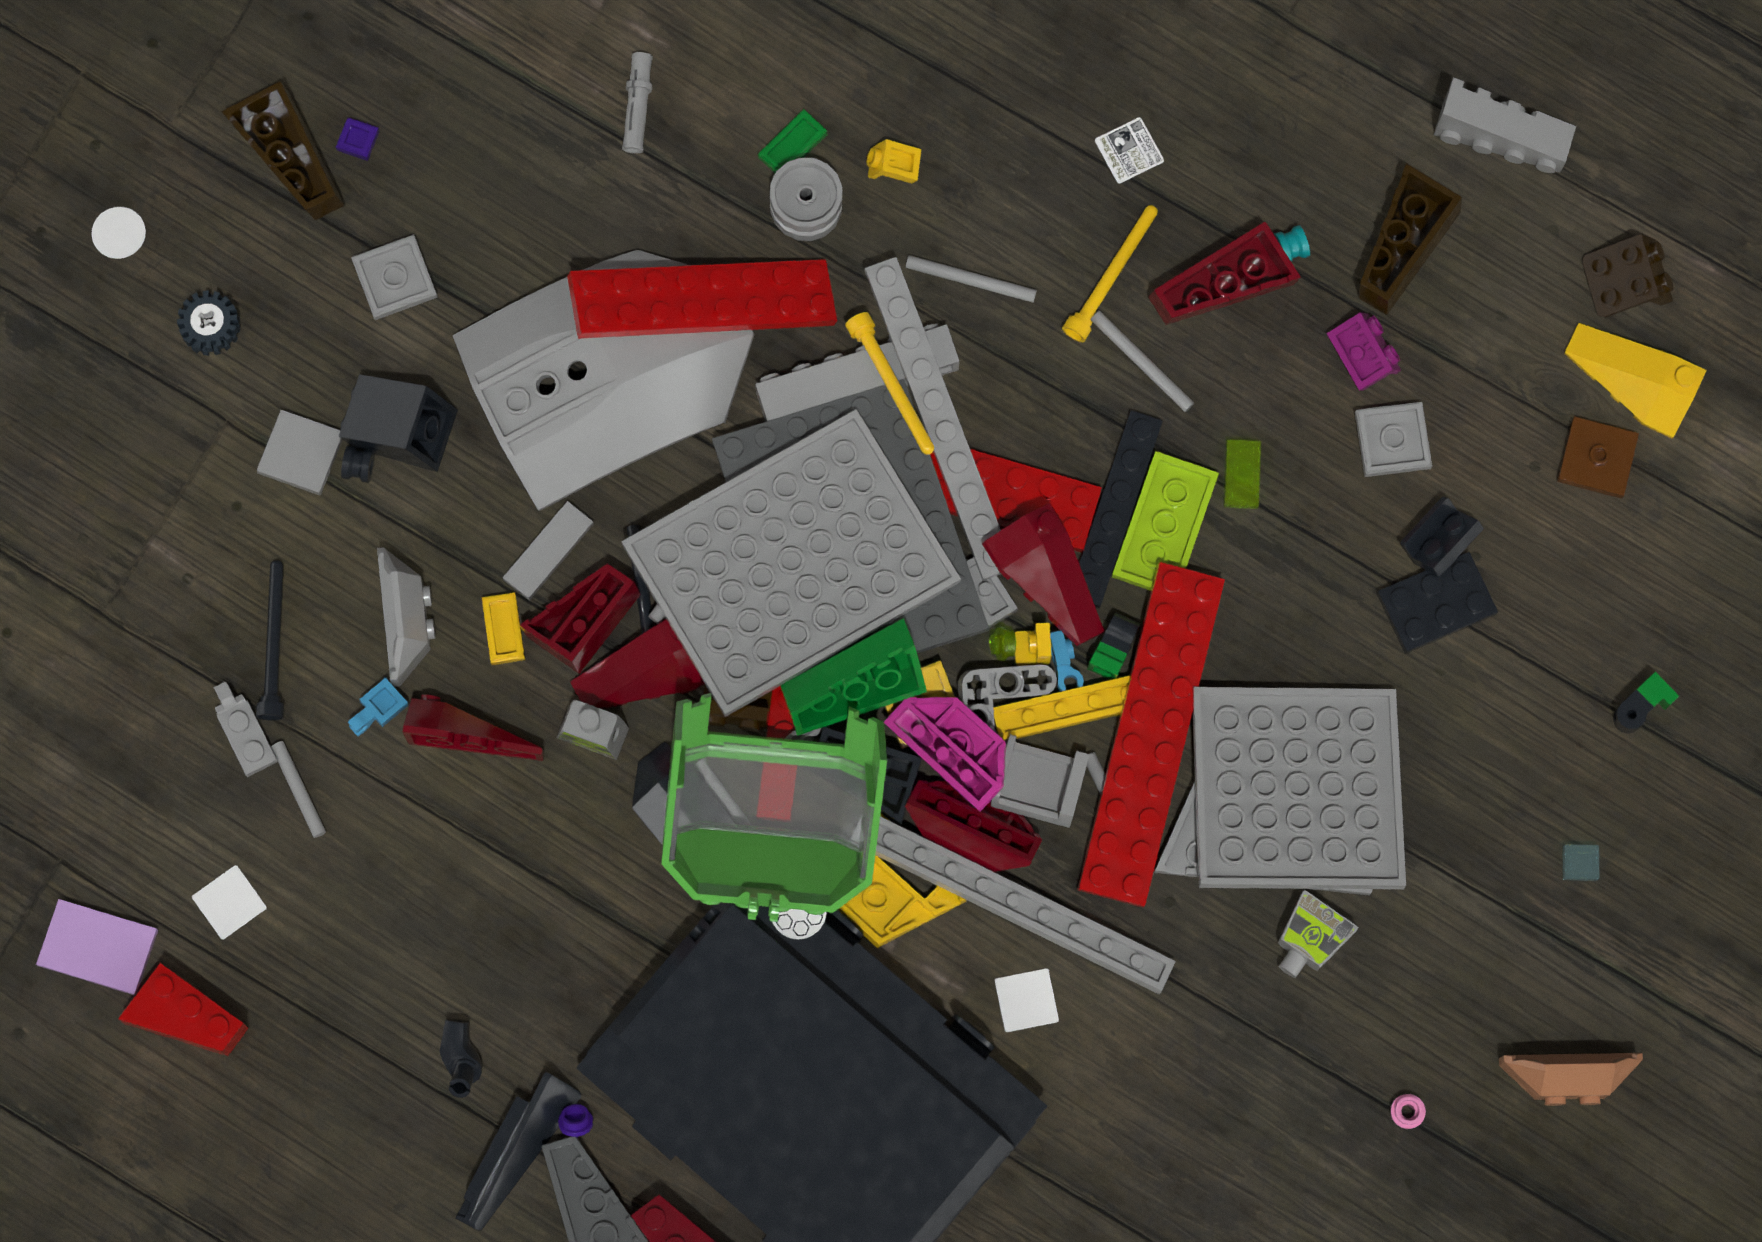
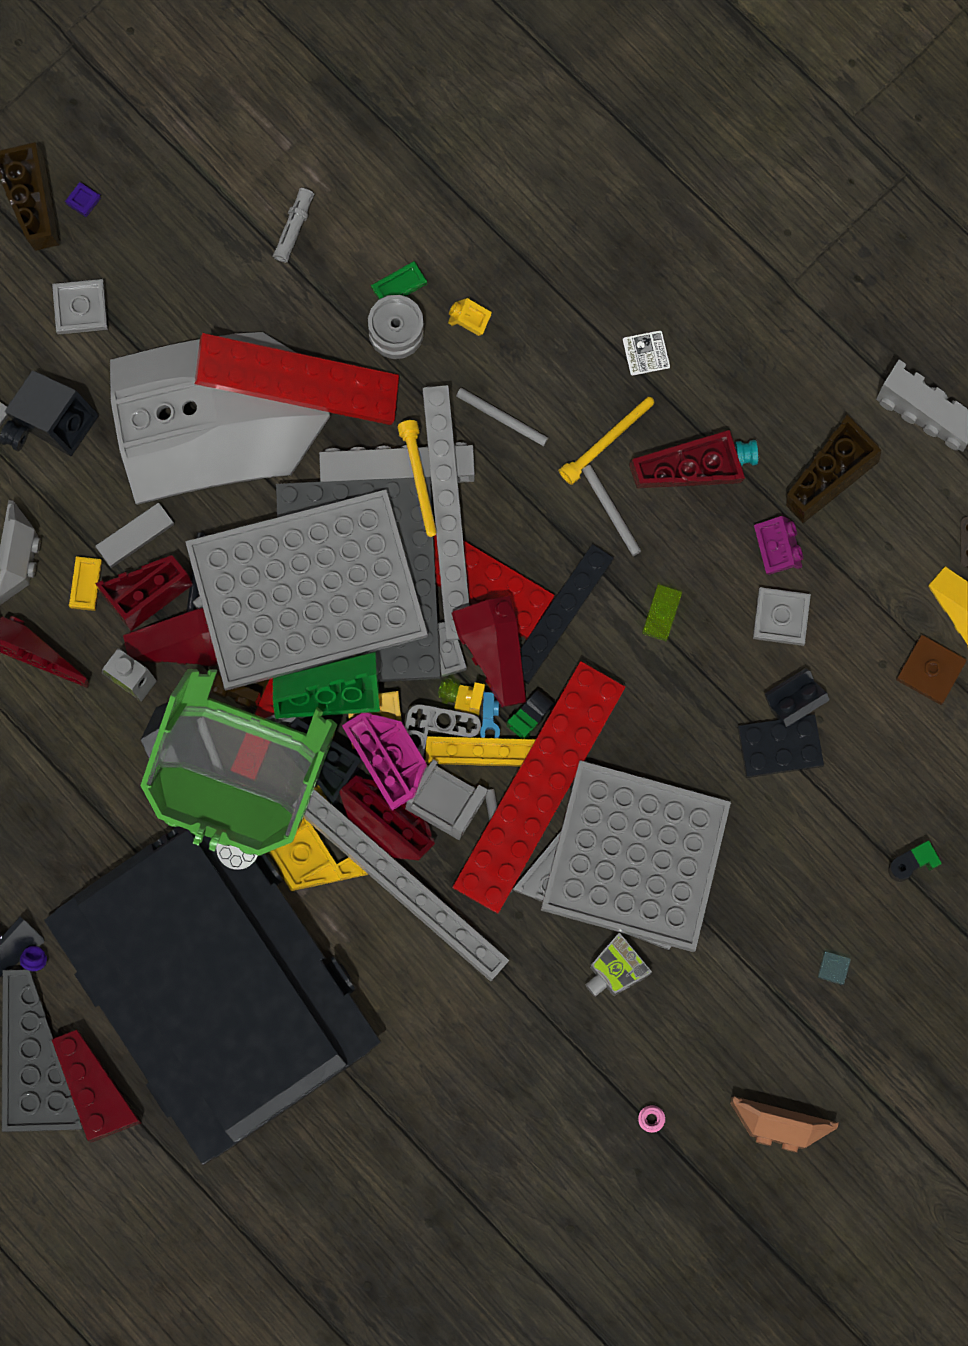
camera: 15 degrees right, 0 degrees up
white sticker [995,969,1059,1032] -> none
lime plate [1112,451,1219,591] -> none

